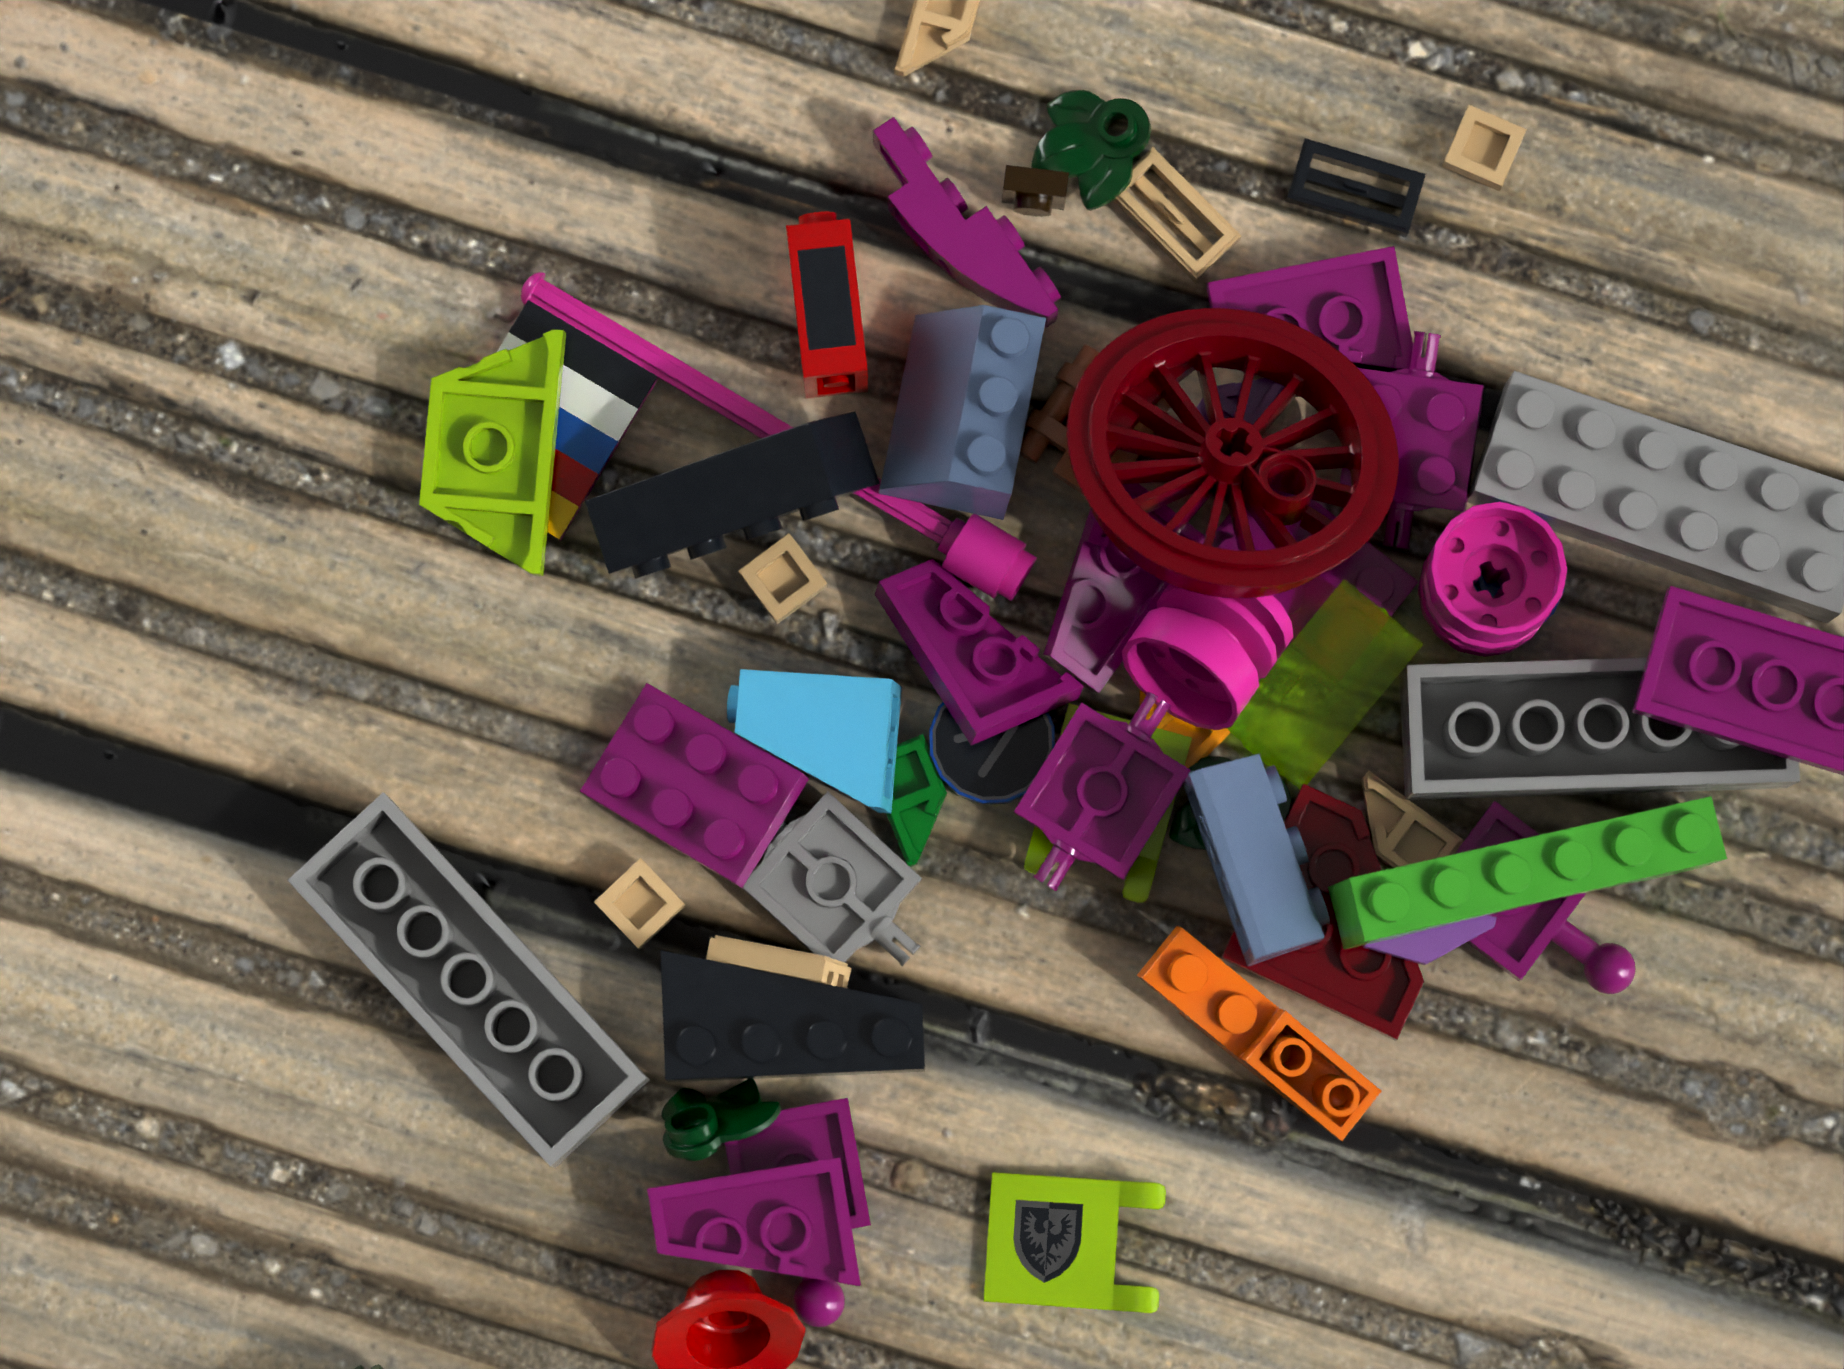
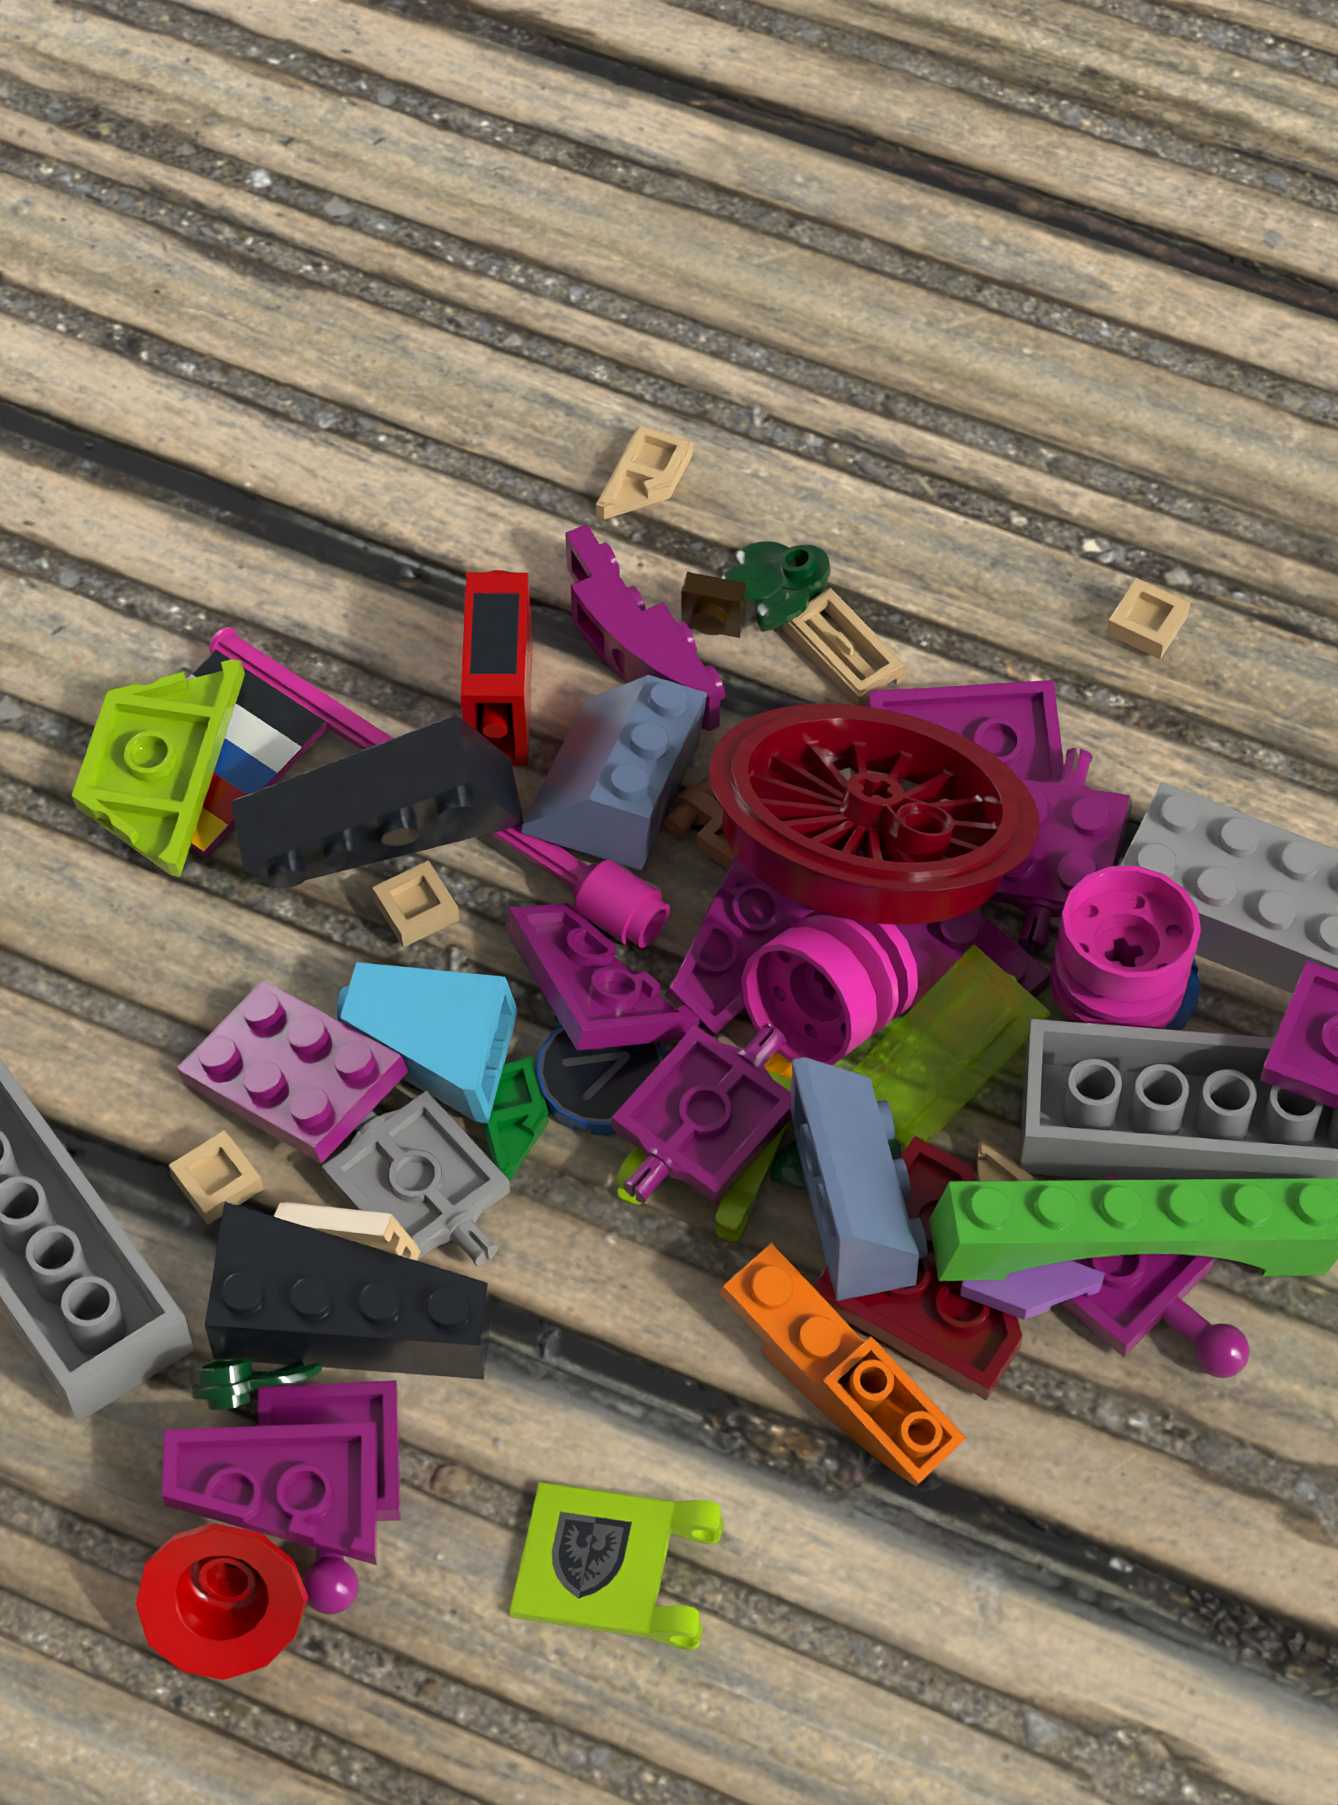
camera: 10 degrees right, 25 degrees down
black tile [1286,138,1426,238] -> none

